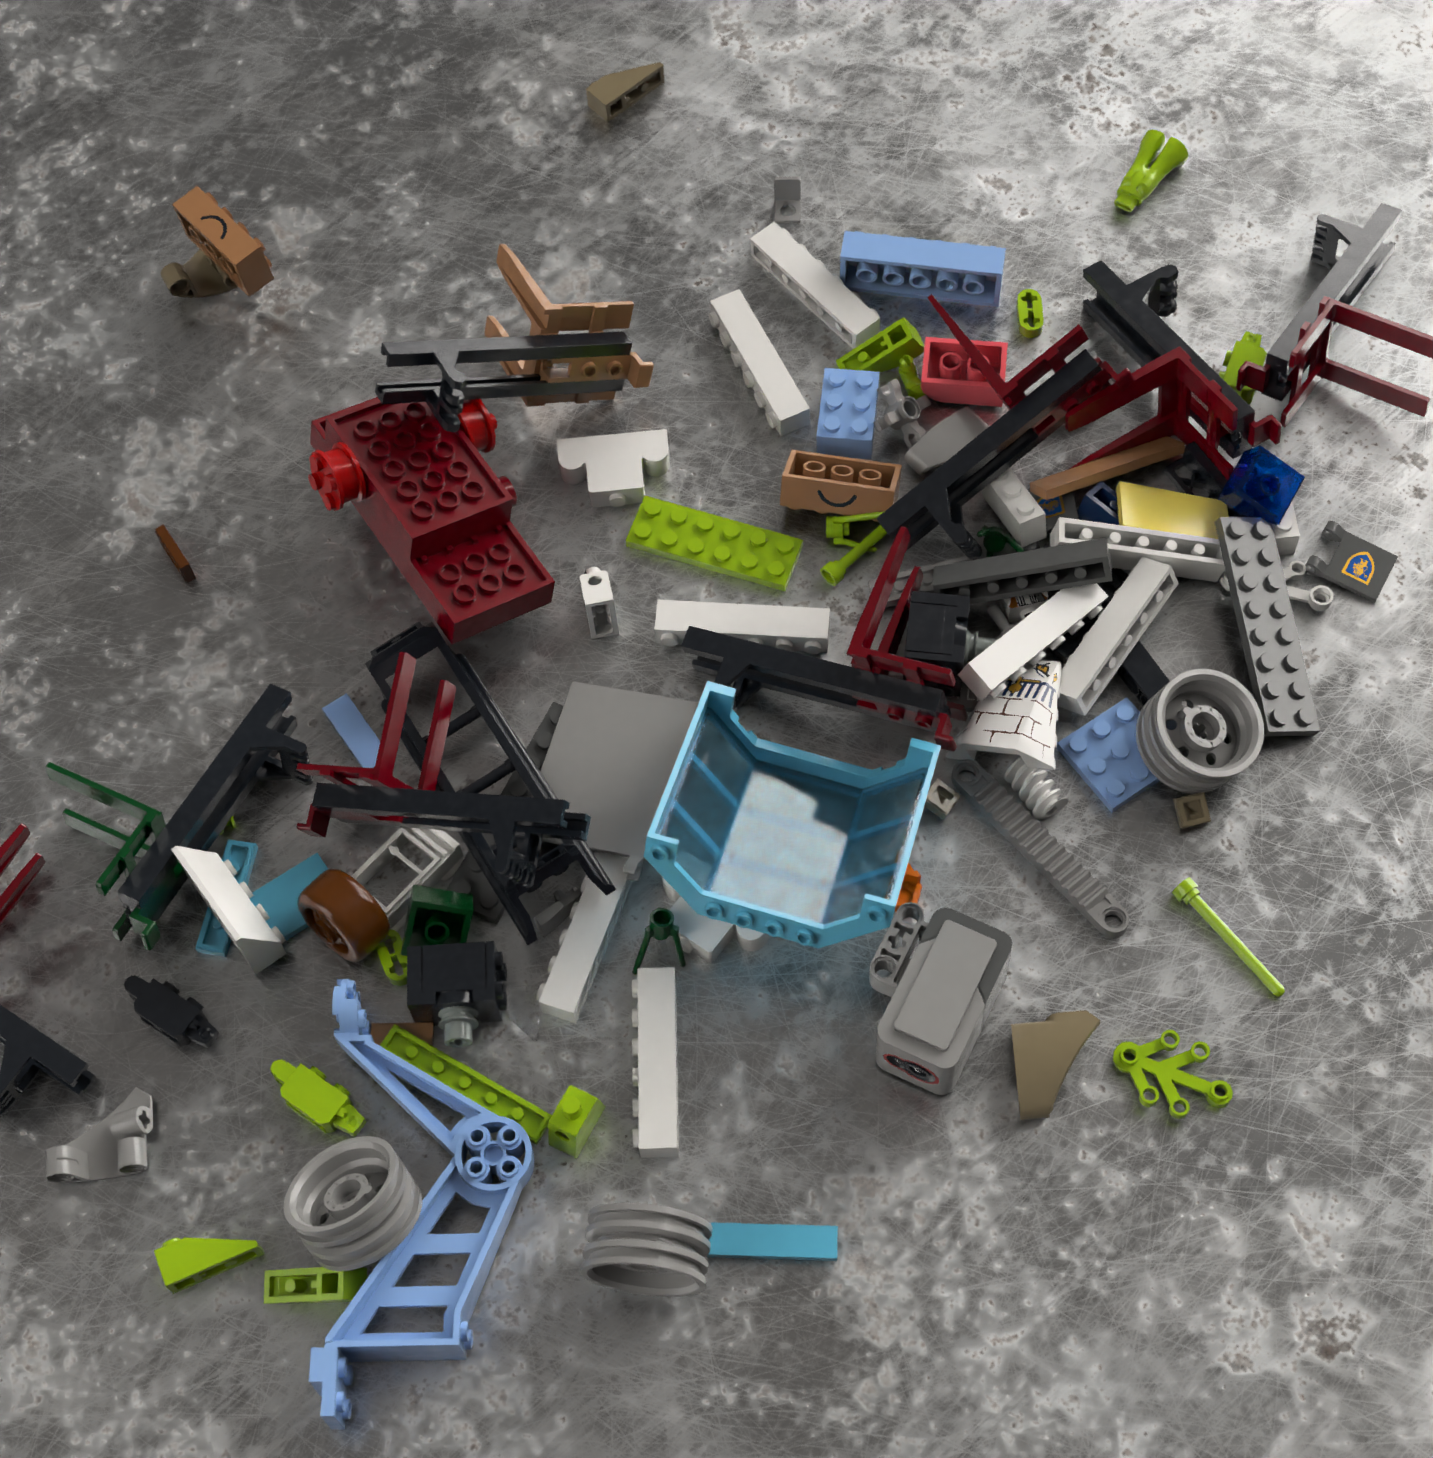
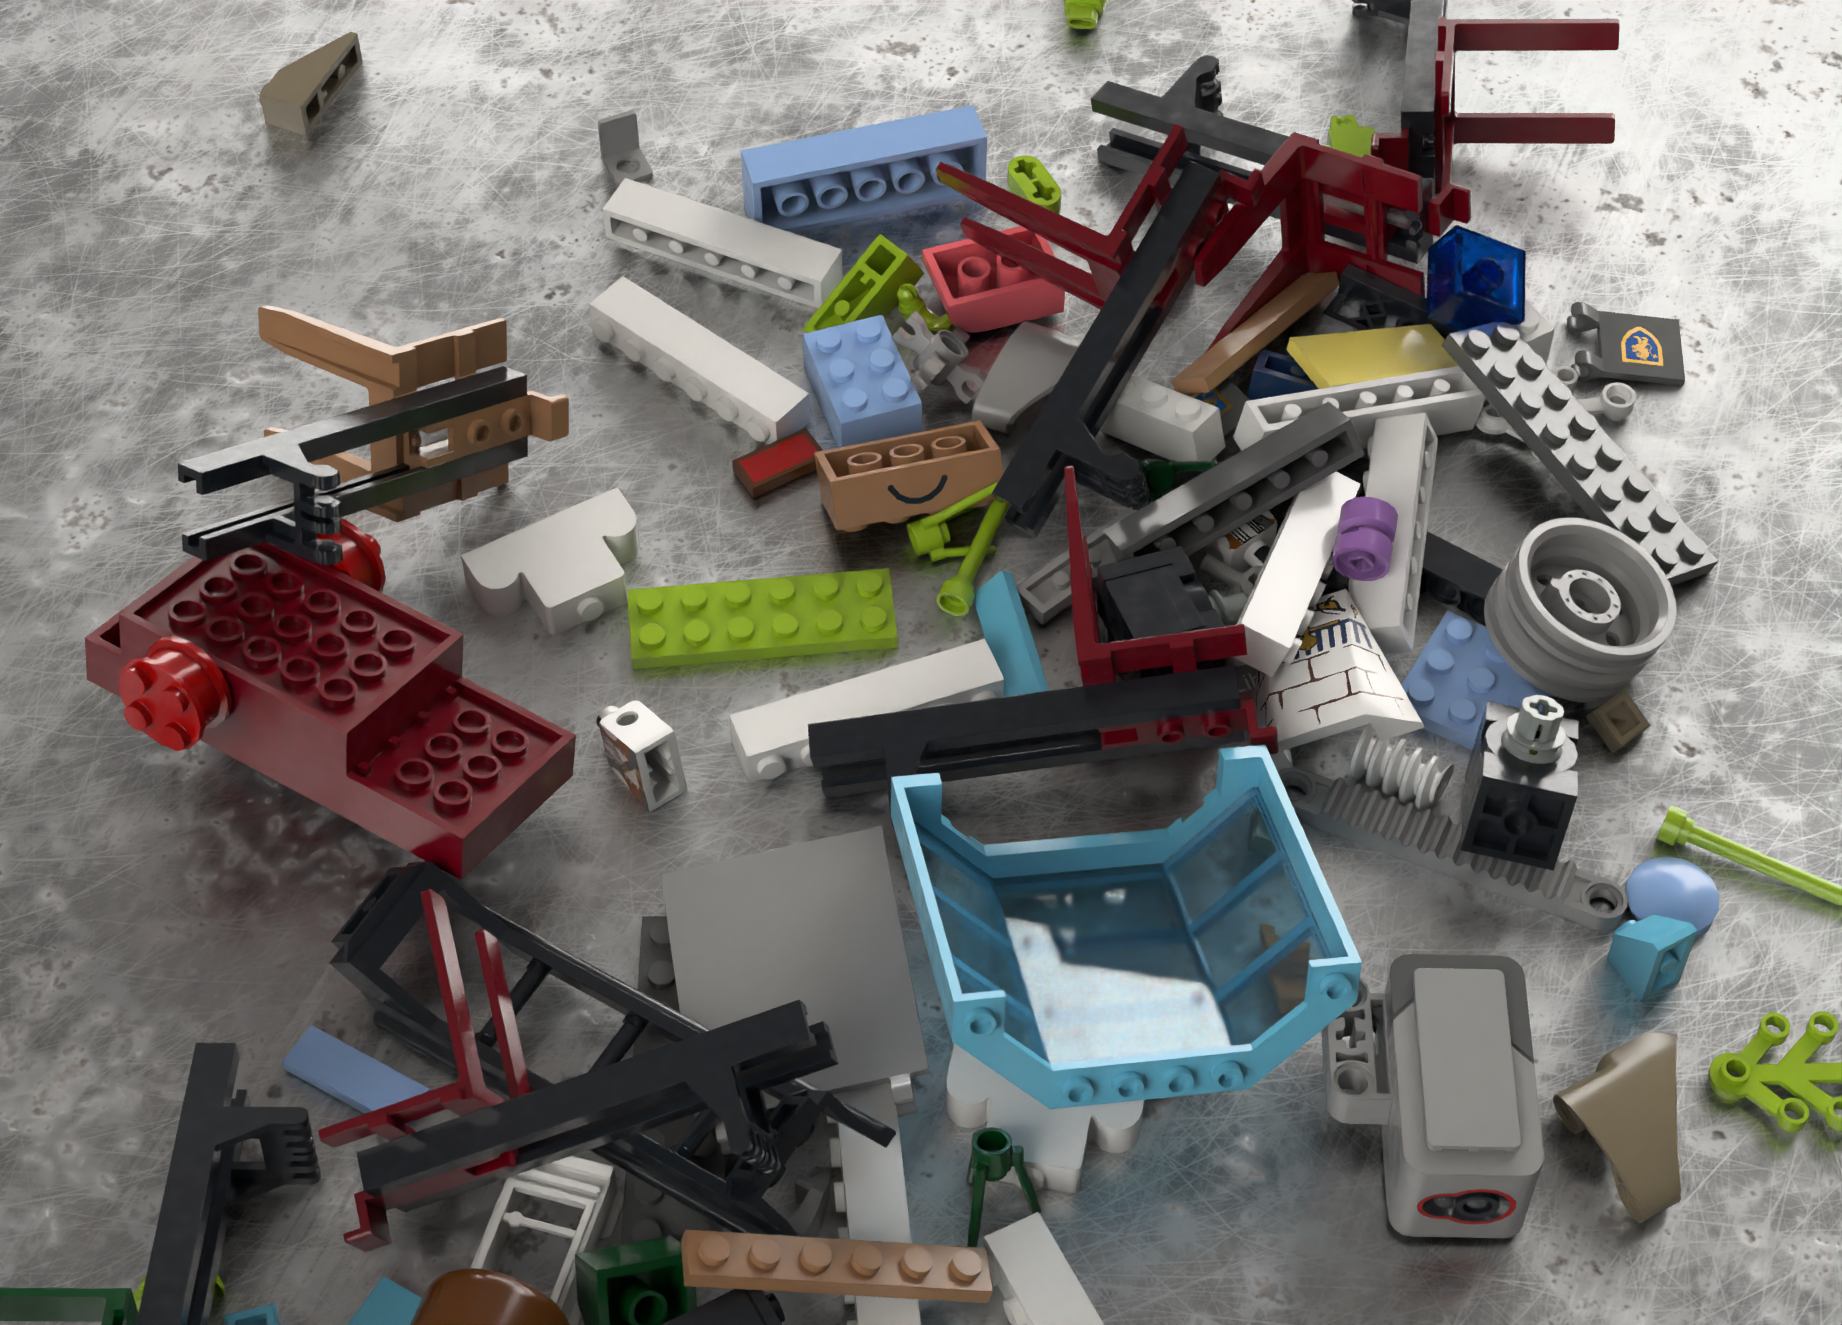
camera: 30 degrees left, 10 degrees down
none -> medium nougat plate [681,1230,993,1303]
none -> tile [732,428,823,498]
none -> medium azure tile [974,570,1050,697]
none -> medium lavender wheel [1332,497,1398,581]
none -> black piece [1460,695,1579,871]
none -> medium azure slope [1607,914,1698,1002]
none -> light blue dish [1626,856,1719,935]

